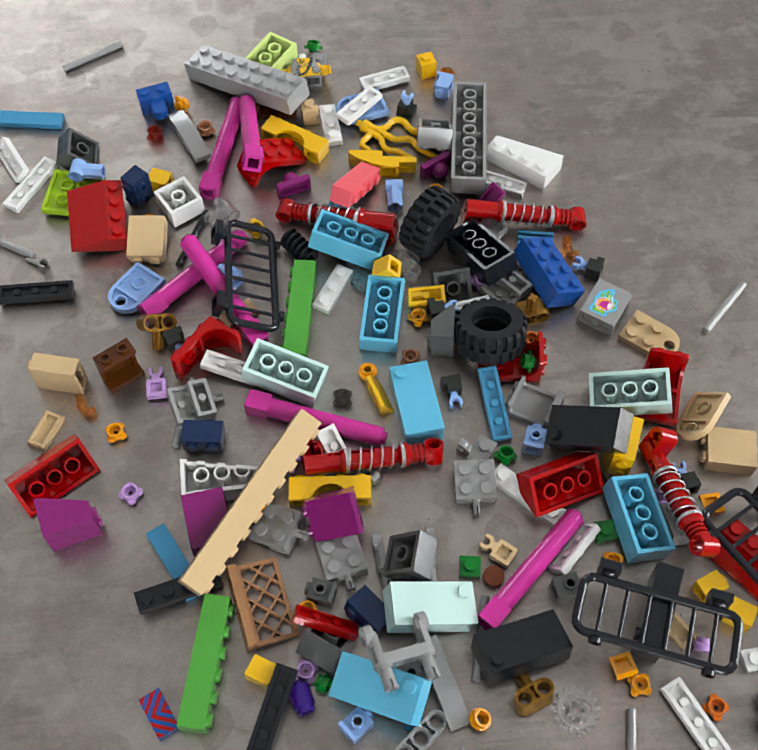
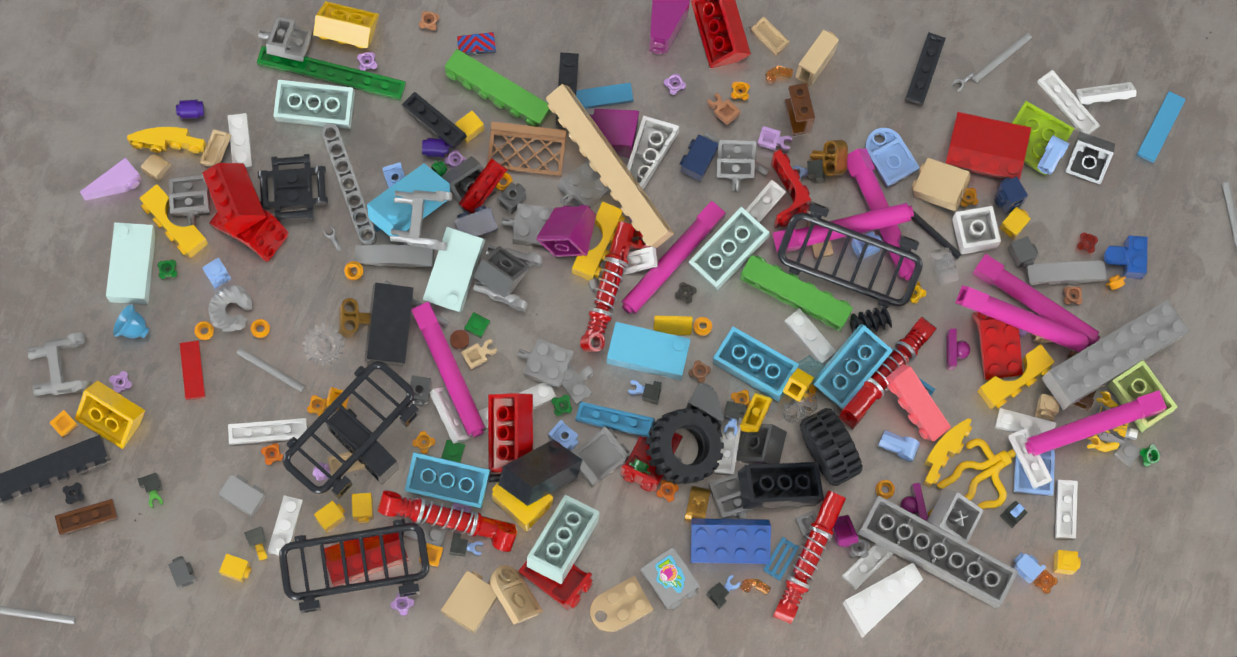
camera: 110 degrees right, 15 degrees up
none -> nougat plate [707,93,741,125]
none -> dark grey brick [1007,236,1038,268]
none -> dark pink brick [1025,390,1167,456]

